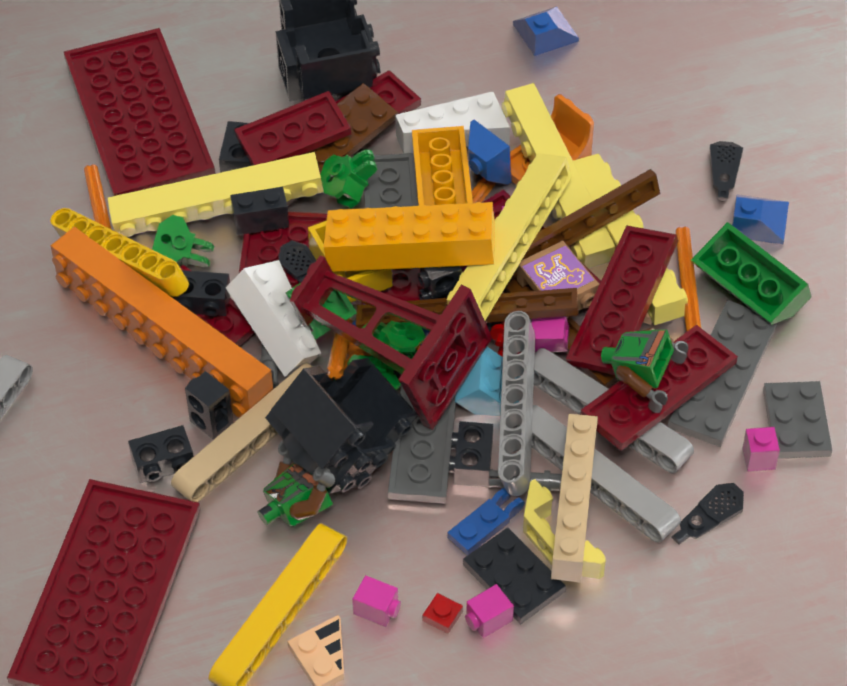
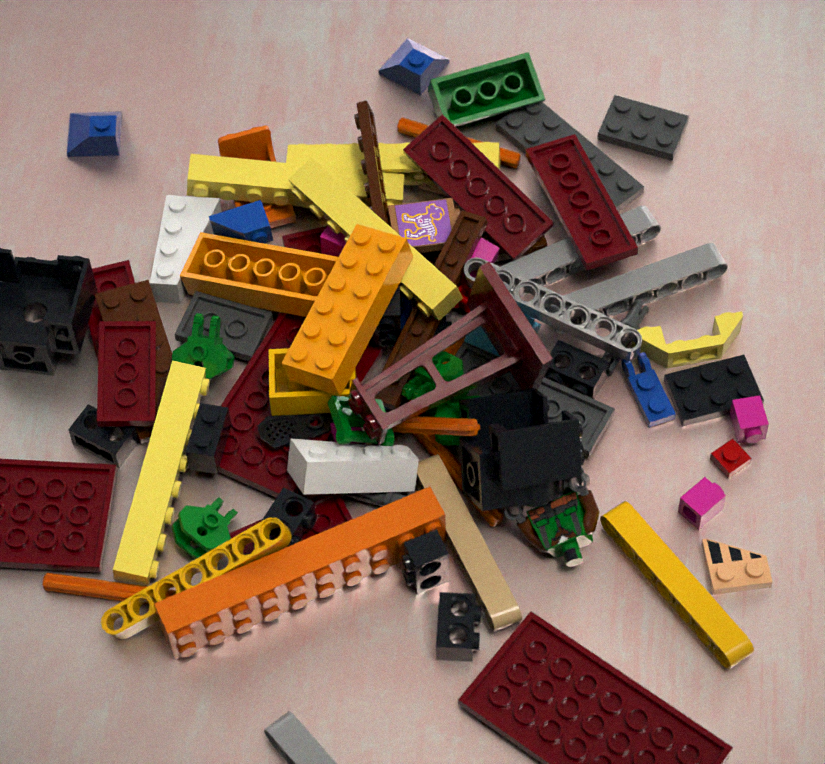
camera: 65 degrees left, 5 degrees up
tan brick [551,414,598,582] -> none
torso [601,328,688,413] -> none
black piece [671,483,744,545] -> none
black piece [709,141,743,201] -> none
dark pink brick [742,427,780,472] -> none

